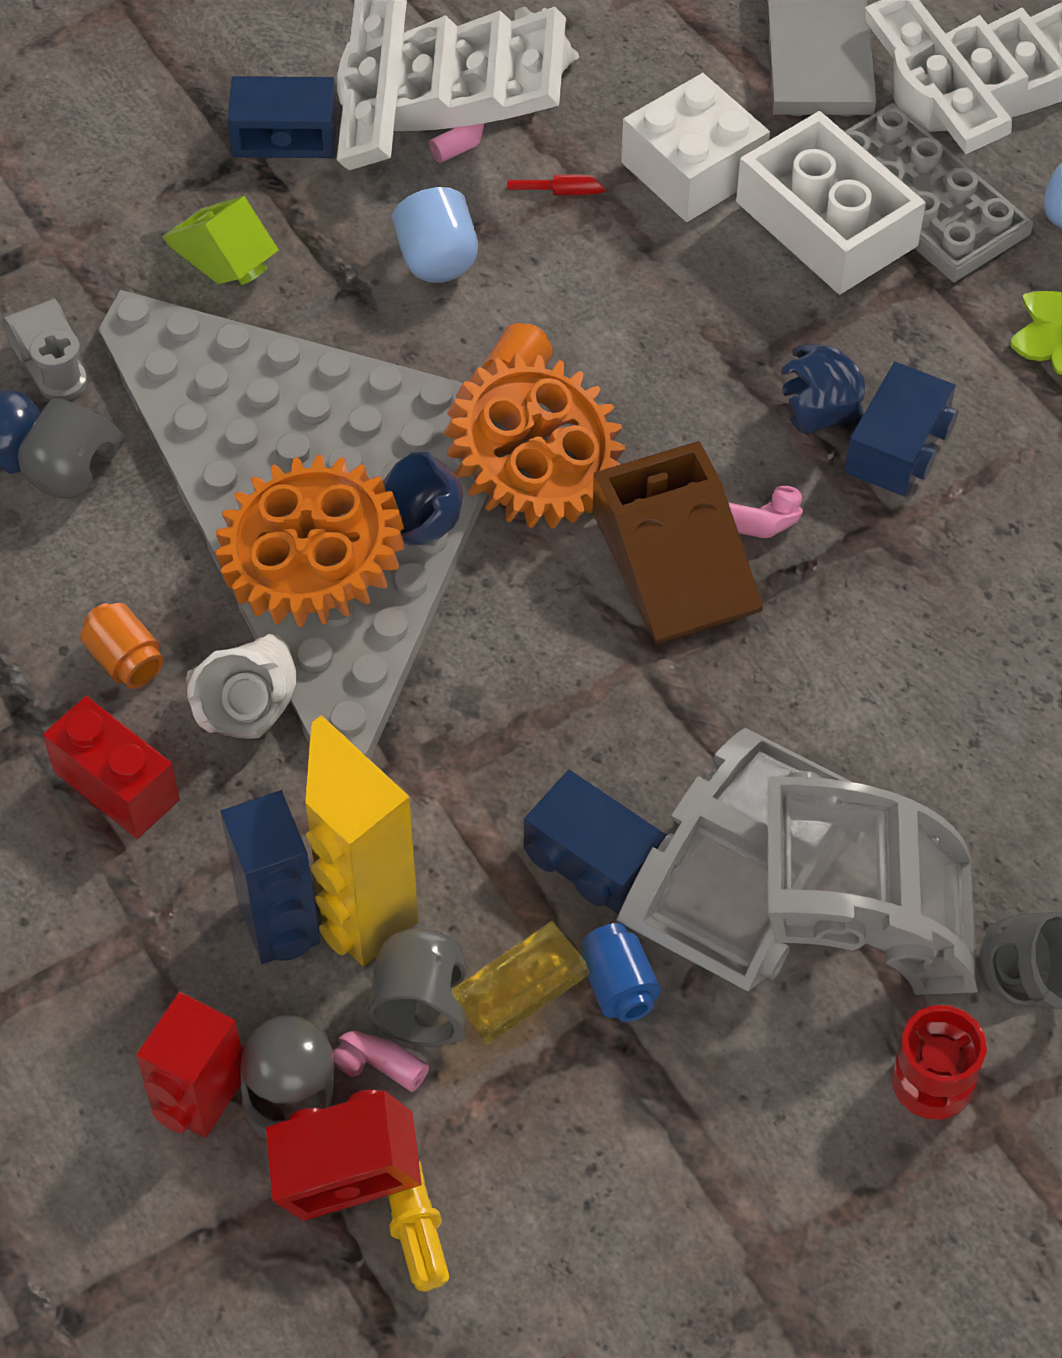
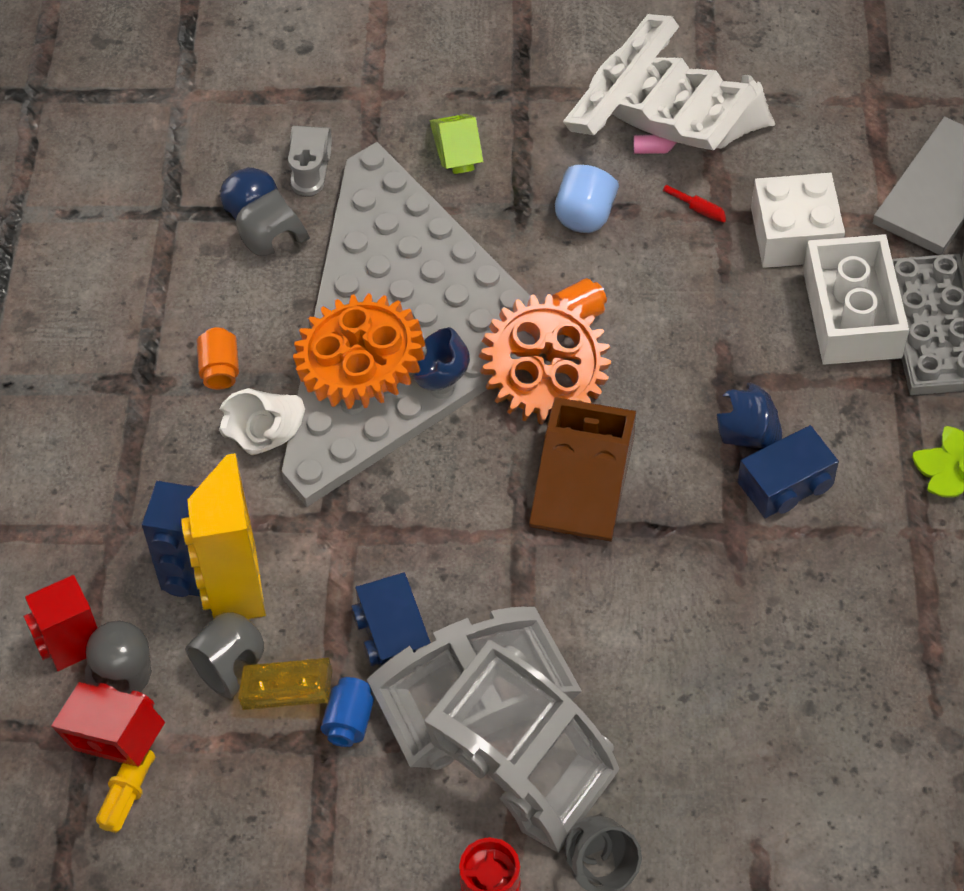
camera: 35 degrees right, 0 degrees up
red brick [43,695,180,840] -> none
dark blue brick [227,76,337,158] -> none
bright pink arm [333,1030,429,1092] -> none
bright pink arm [728,486,803,538] -> none

